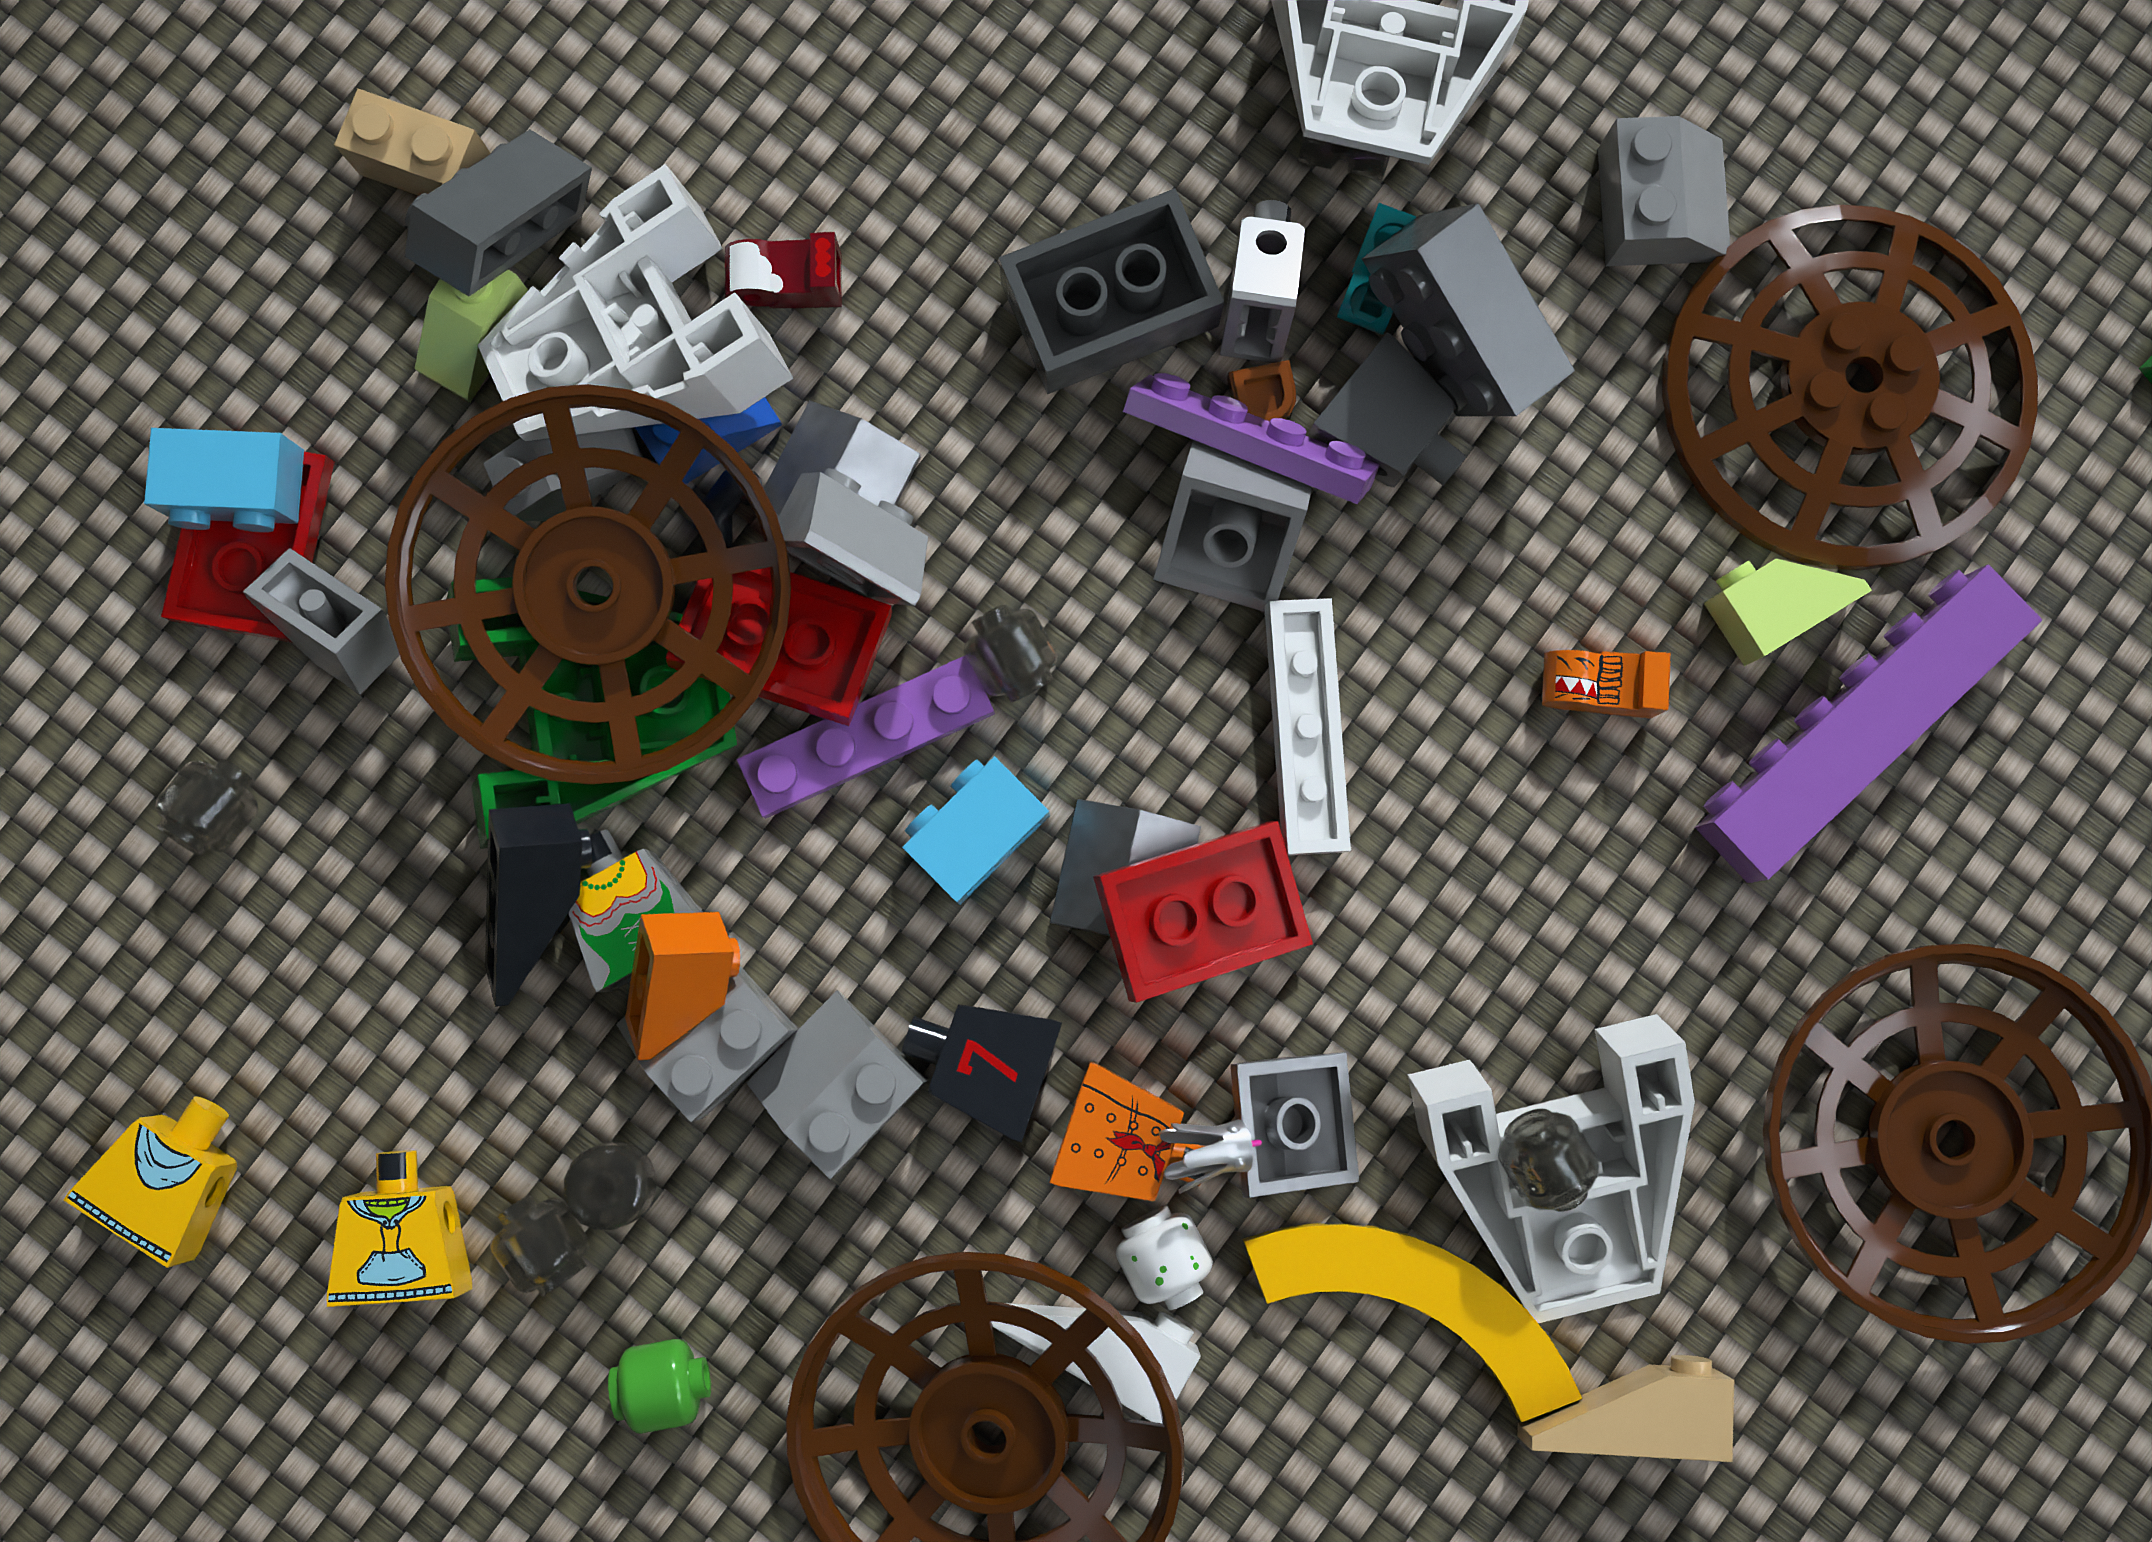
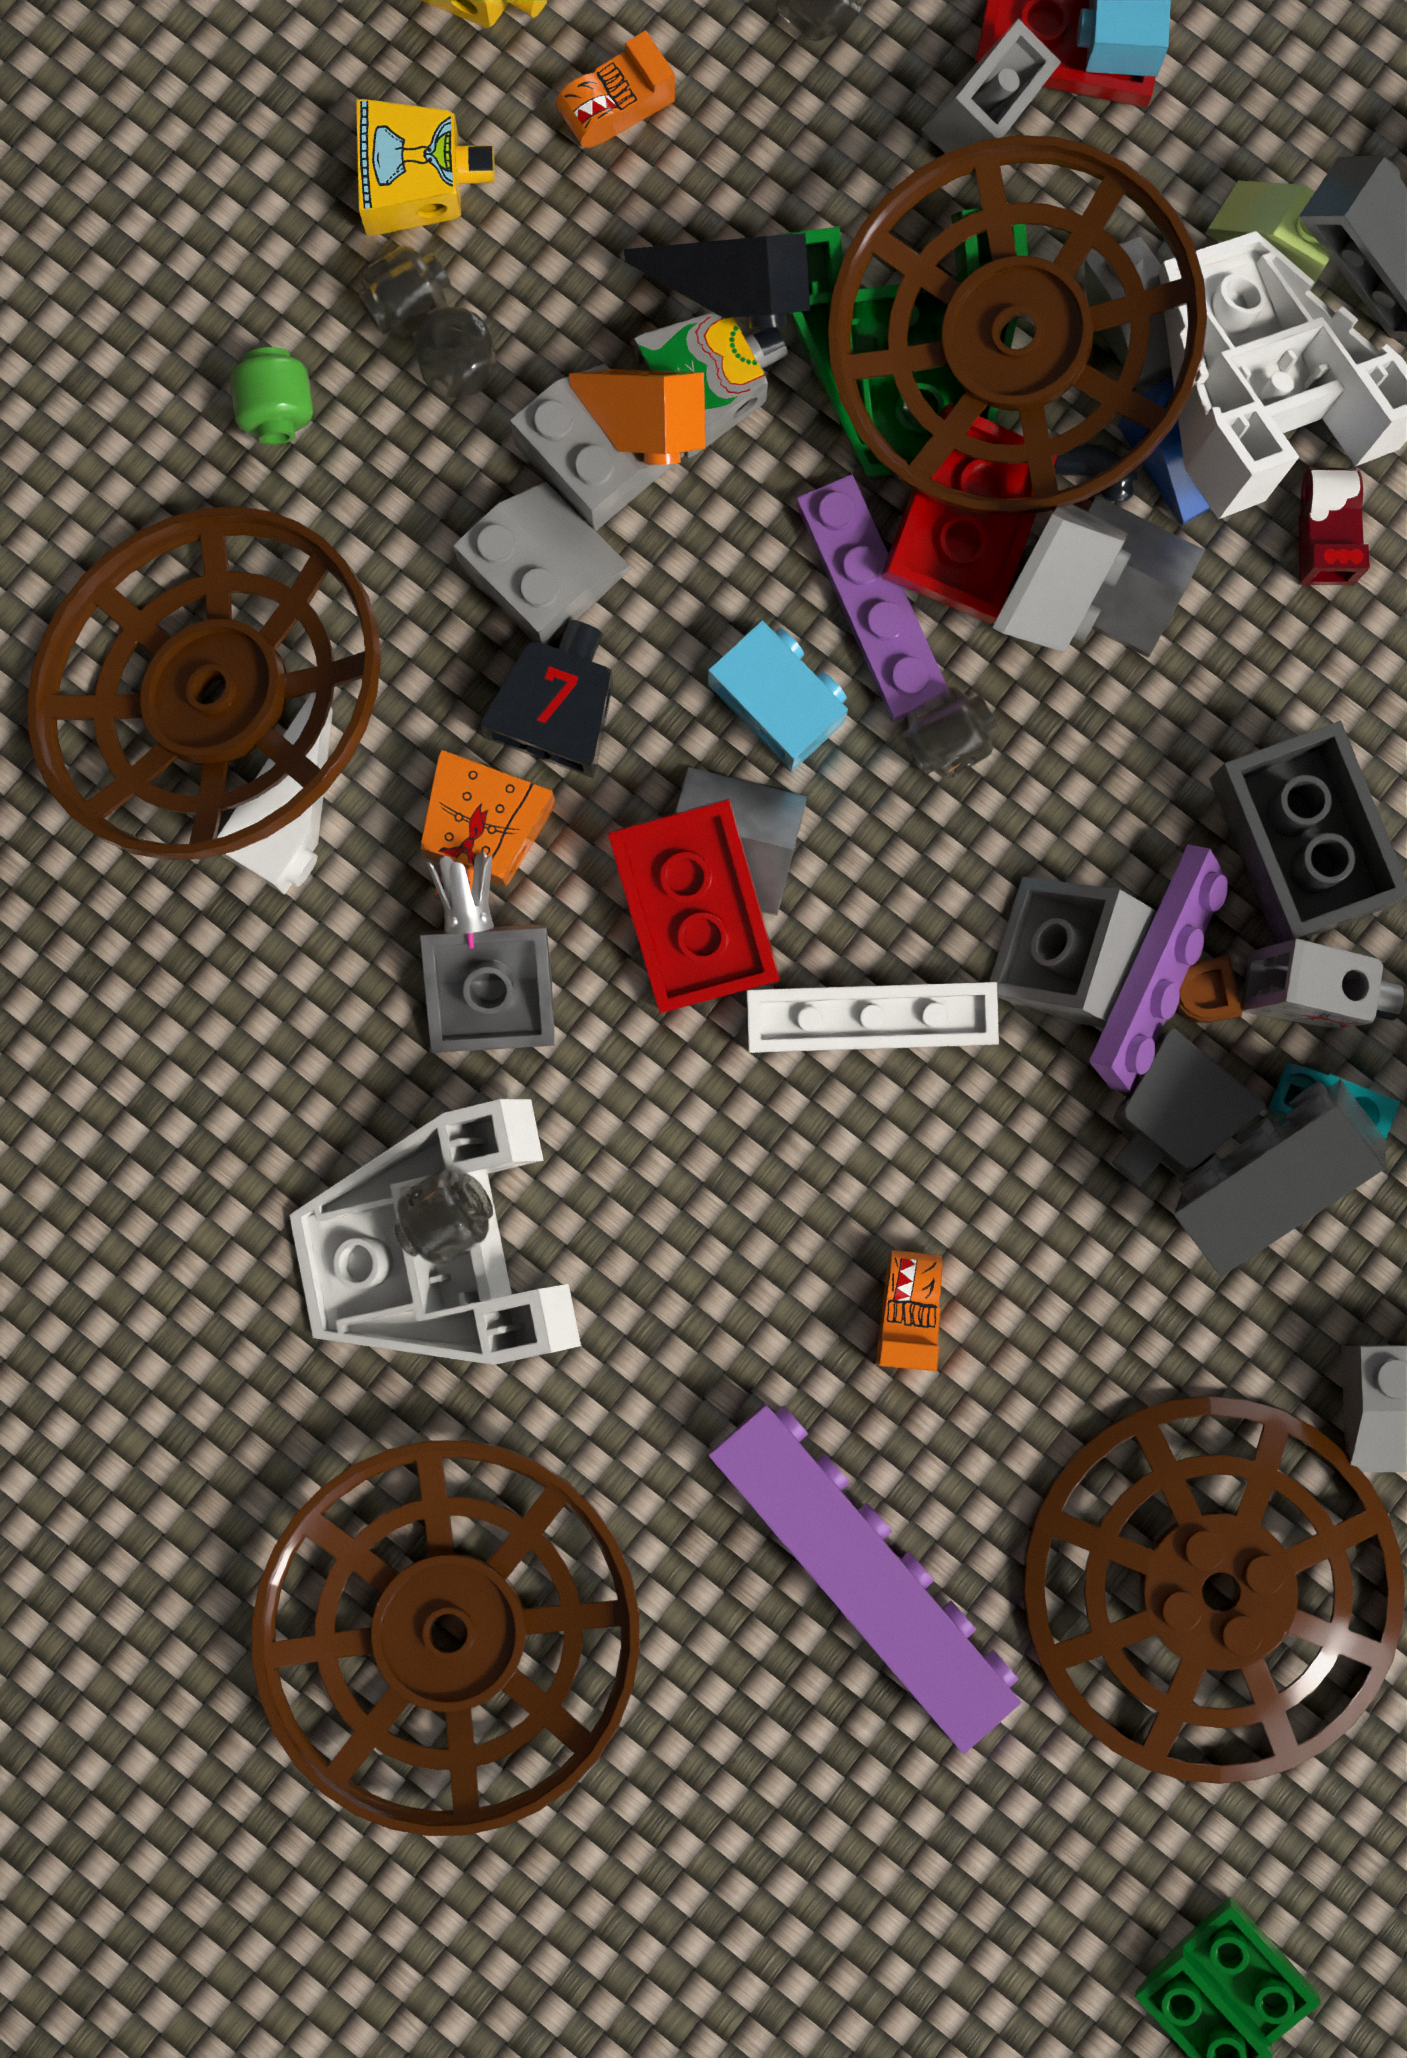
camera: 90 degrees right, 0 degrees up
white head [1116,1206,1213,1311] -> none
yellow tile [1242,1223,1582,1422] -> none
tan slope [1517,1355,1734,1462] -> none
yellowish green slope [1704,559,1872,666] -> none
none -> orange leg [555,30,675,148]

